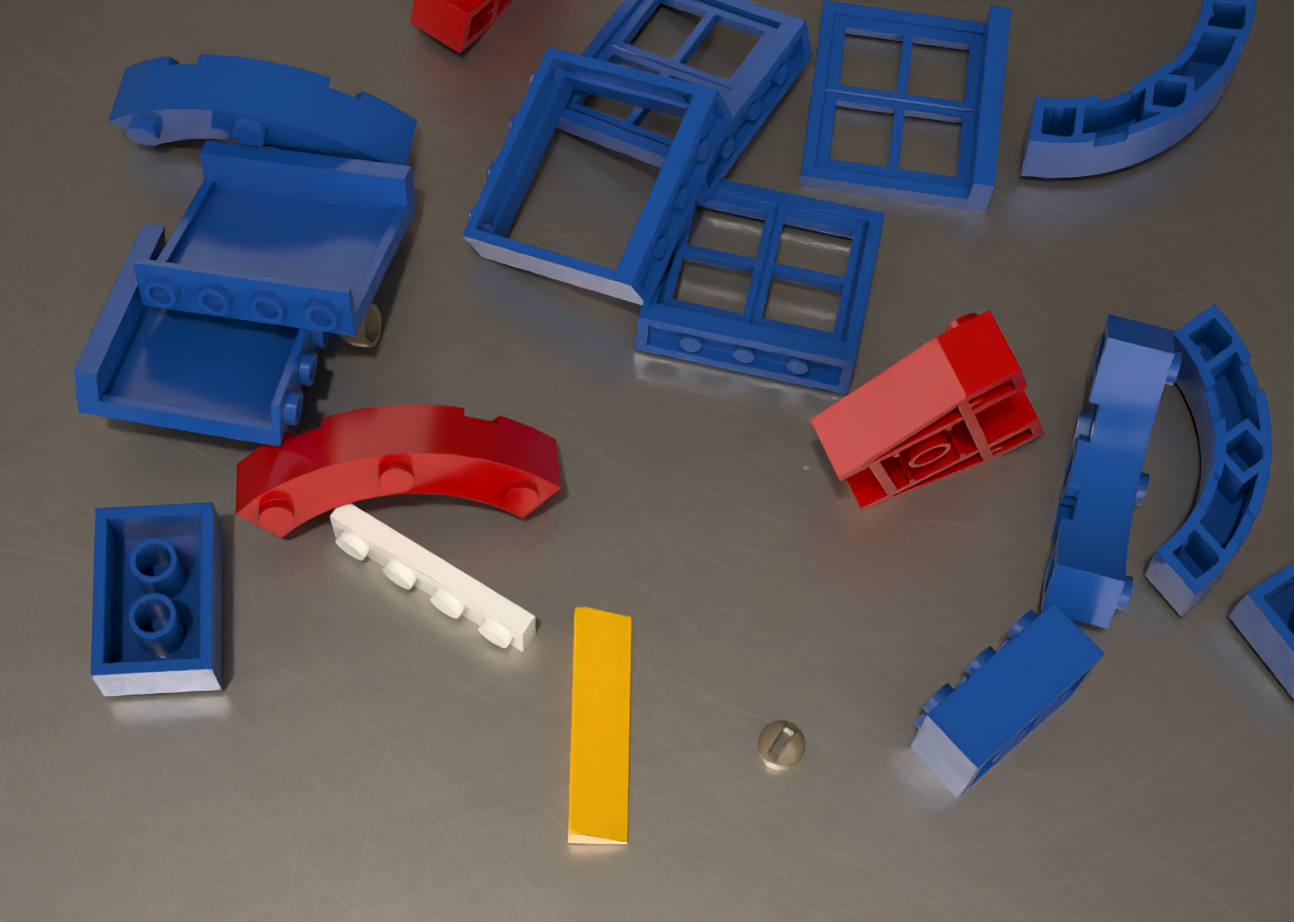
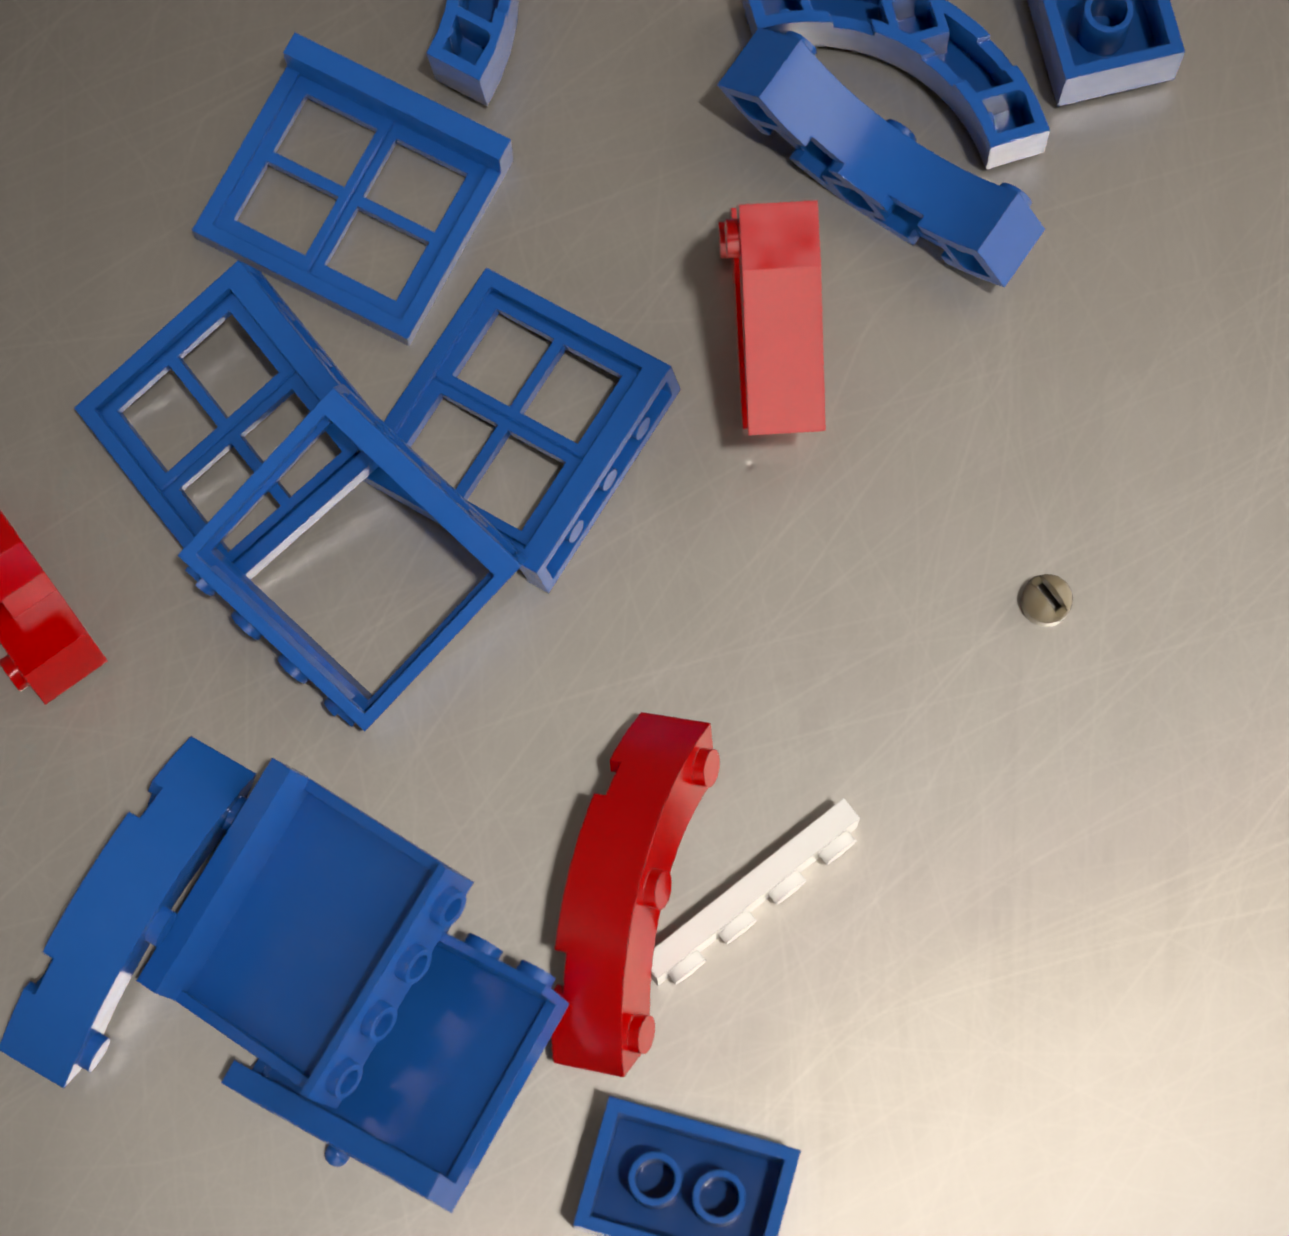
camera: 65 degrees left, 10 degrees up
yellow slope [568,607,632,844] -> none
blue brick [910,602,1105,798] -> none

